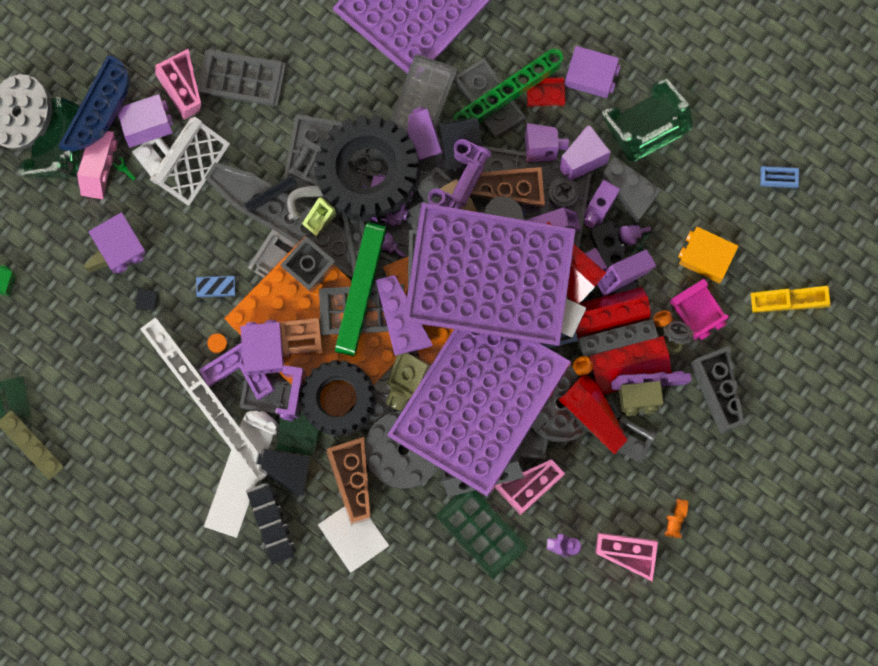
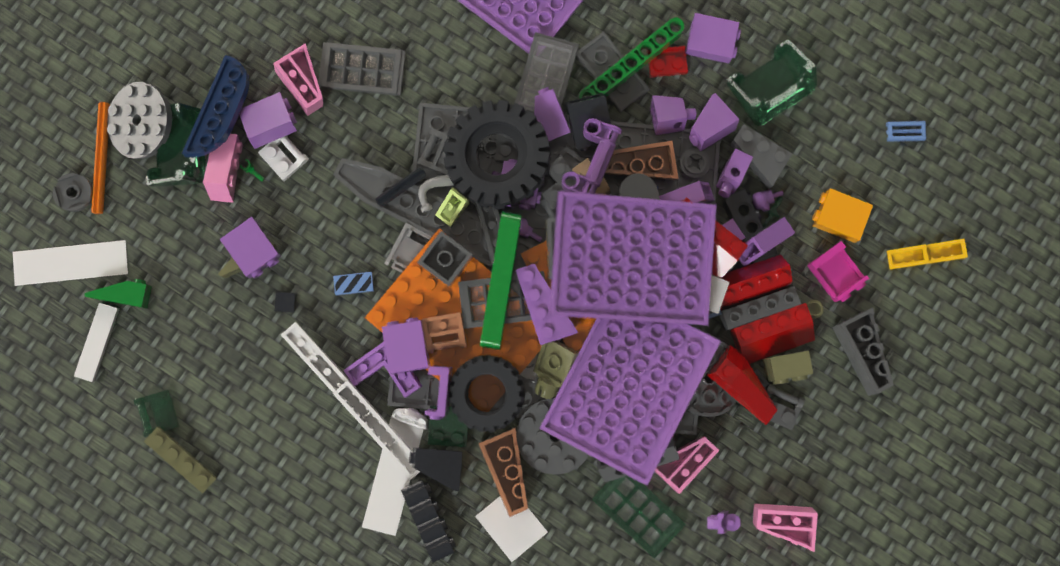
camera: 10 degrees left, 5 degrees up
white fence [150,117,230,206] -> none
orange tile [207,334,227,354] -> none
orange tile [572,356,593,376] -> none
medium lavender wing [611,371,691,390] -> none
orange tile [652,311,673,327] -> none
dark grey gear [663,321,694,345] -> none
orange connector [664,499,688,538] -> none

